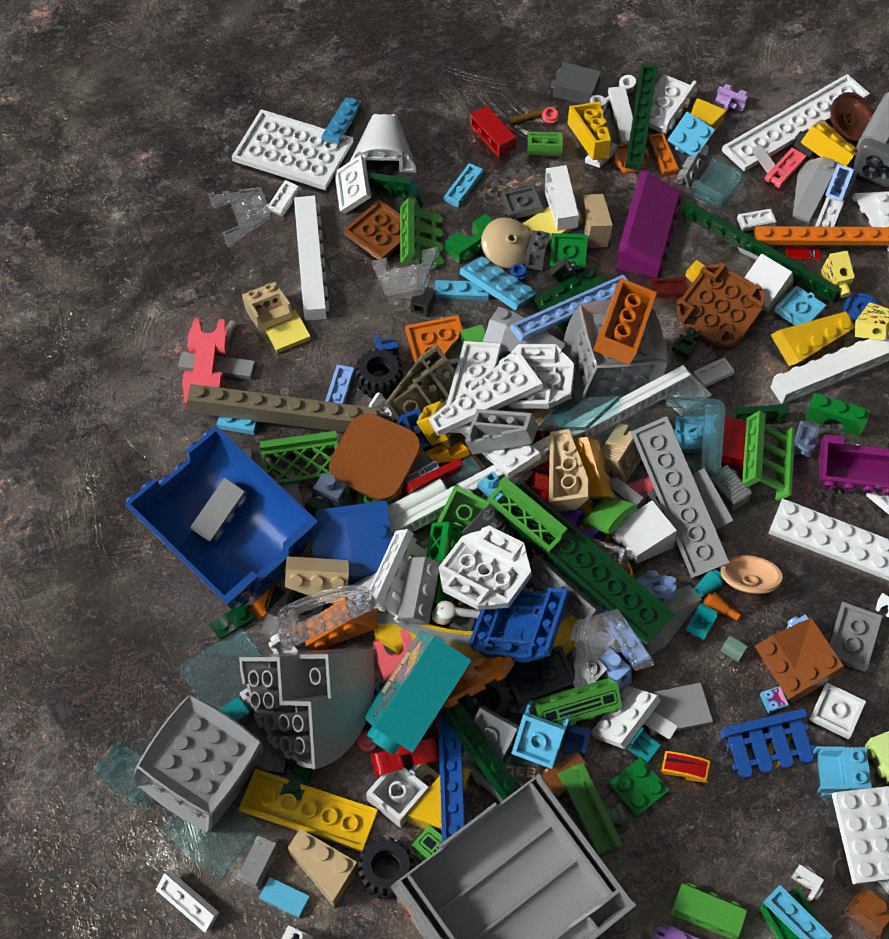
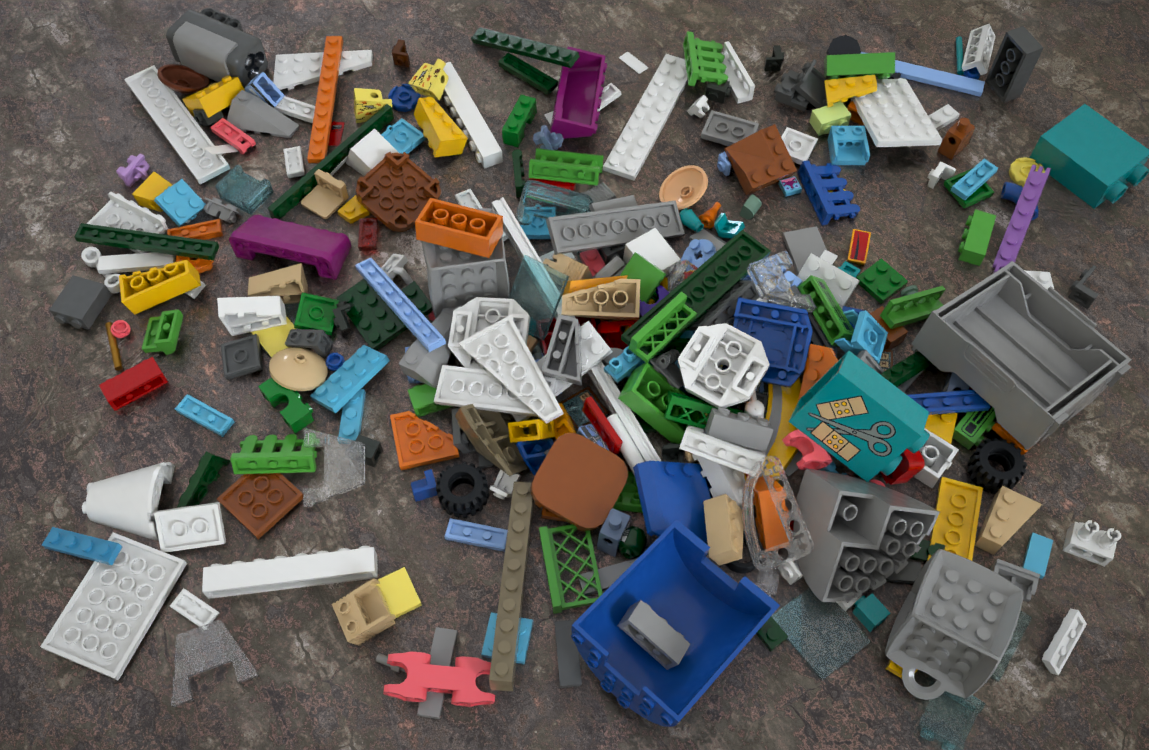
camera: 90 degrees left, 0 degrees up
none -> tan bracket [301,169,349,219]

